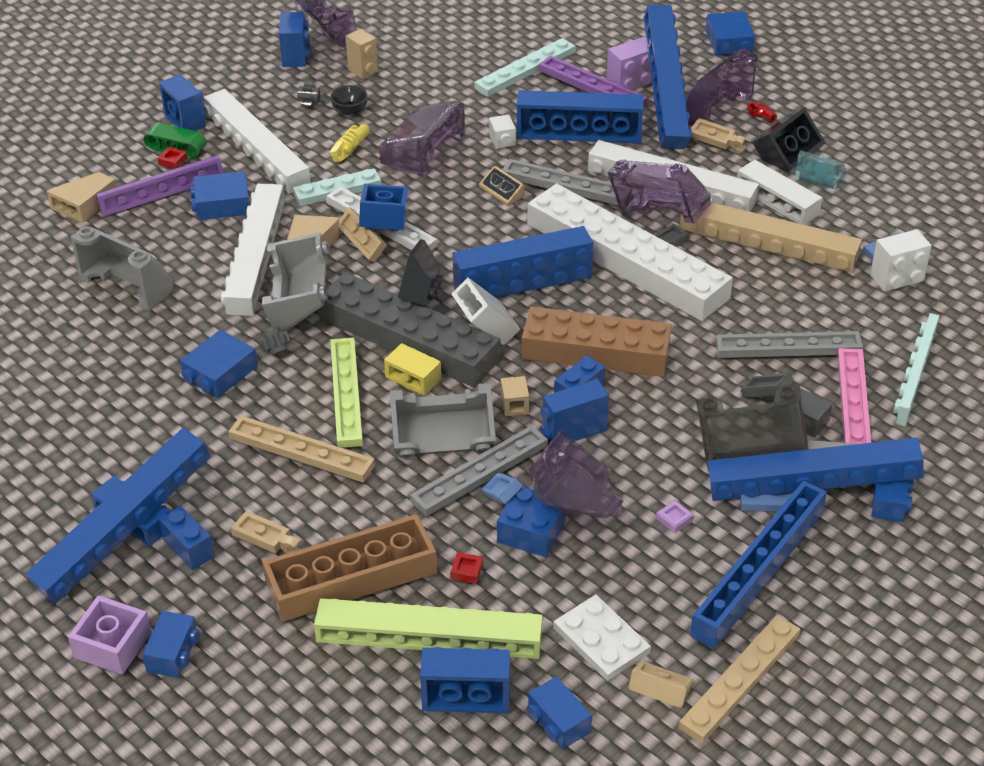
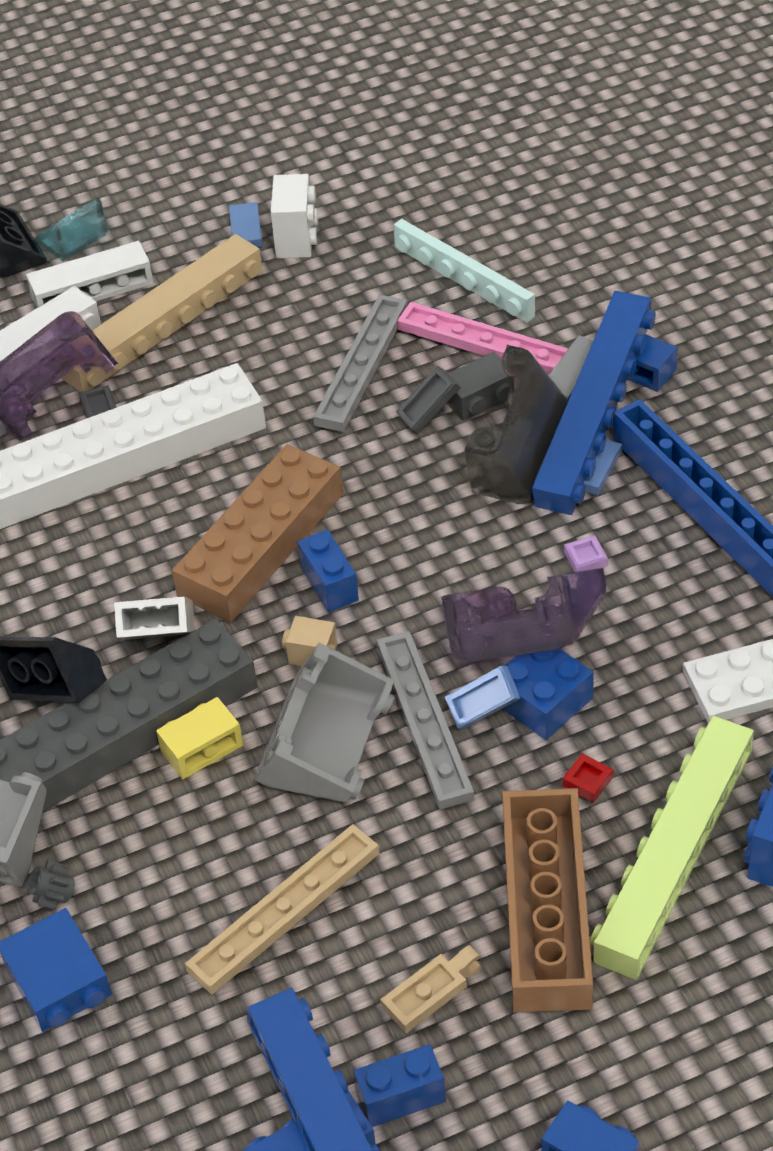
camera: 65 degrees left, 5 degrees up
yellowish green plate [330,338,363,448] -> none
blue brick [452,226,593,298] -> none
blue brick [540,379,609,449] -> none

